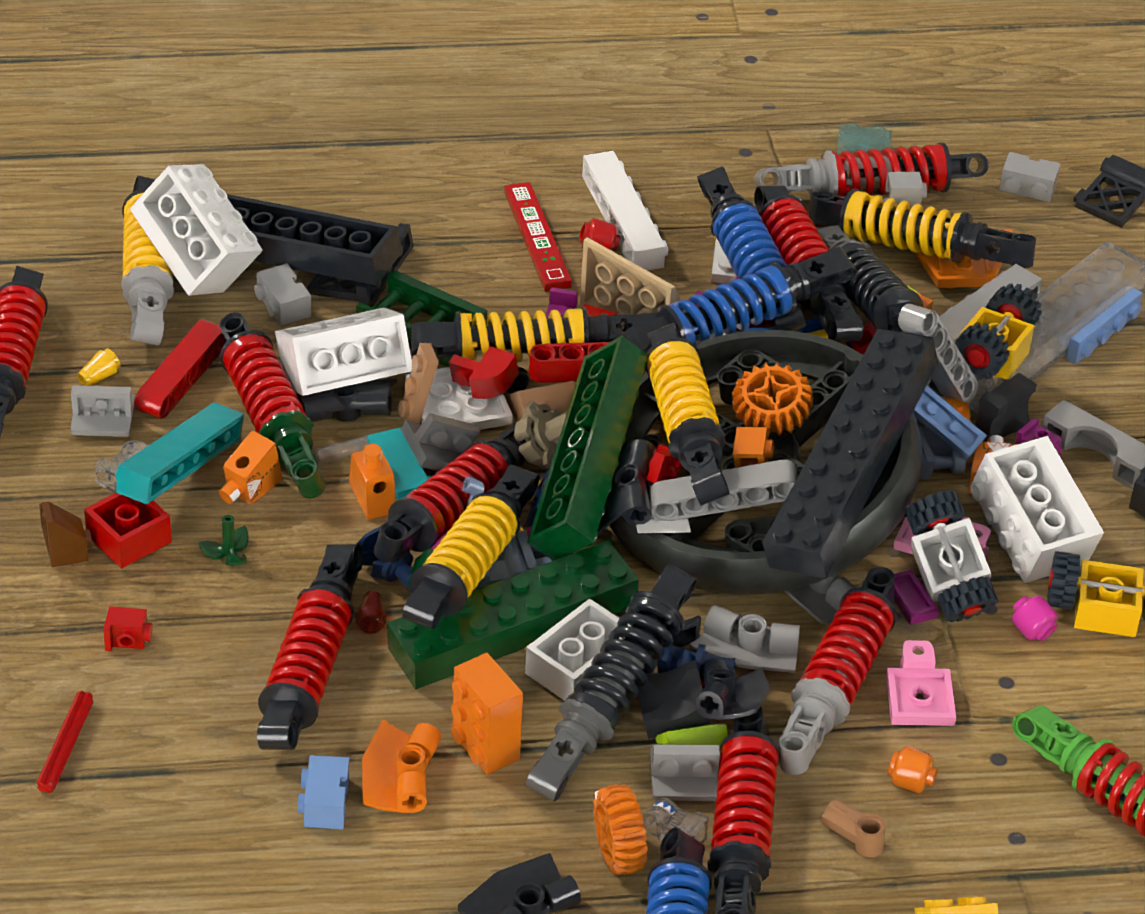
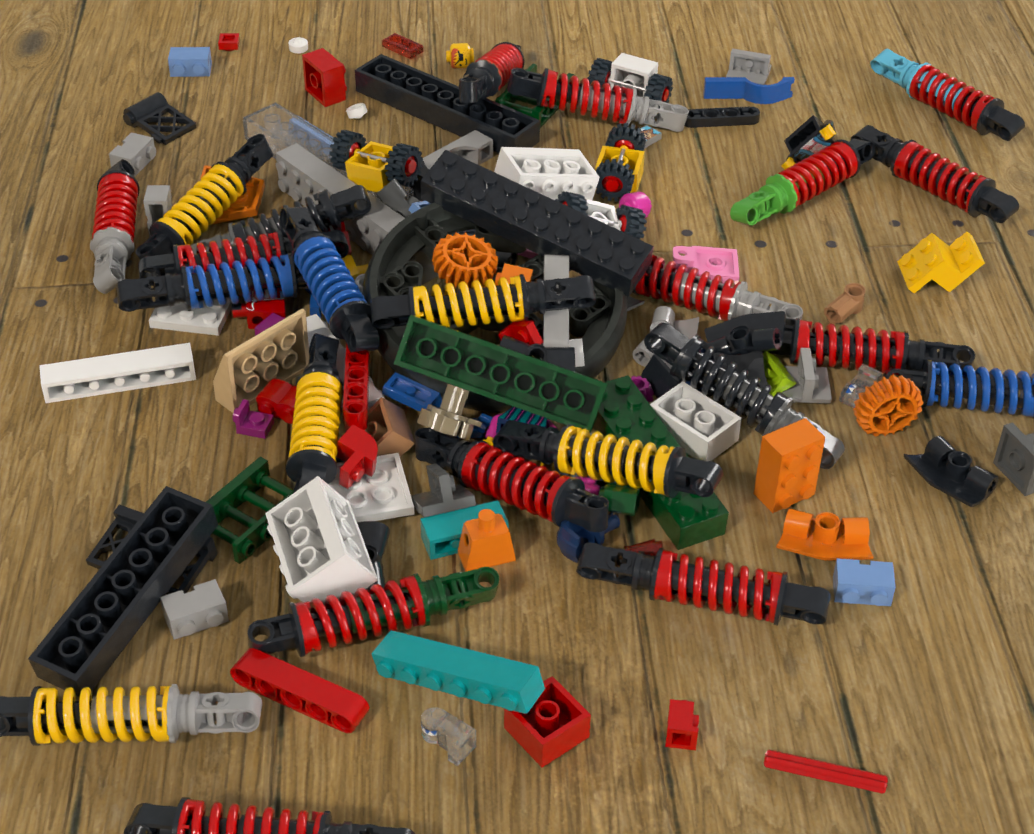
camera: 85 degrees left, 0 degrees up
reddish brown slope [39,501,93,567] -> none
light grey bracket [70,385,135,437] -> none
yellow cone [77,348,121,386] -> none
white brick [130,164,263,296] -> none
dark green plant [199,515,249,566] -> none
orange torso [218,430,283,504] -> none
clear piece [314,435,367,466] -> none
medium nougat plate [398,343,439,424] -> none
sand blue hand [462,476,484,503] -> none
red tile [504,182,572,291] -> none
red head [578,218,621,251] -> none
clear light blue bracket [837,123,892,155] -> none
orange head [888,746,938,794] -> none
light grey beam [898,304,978,403] -> none

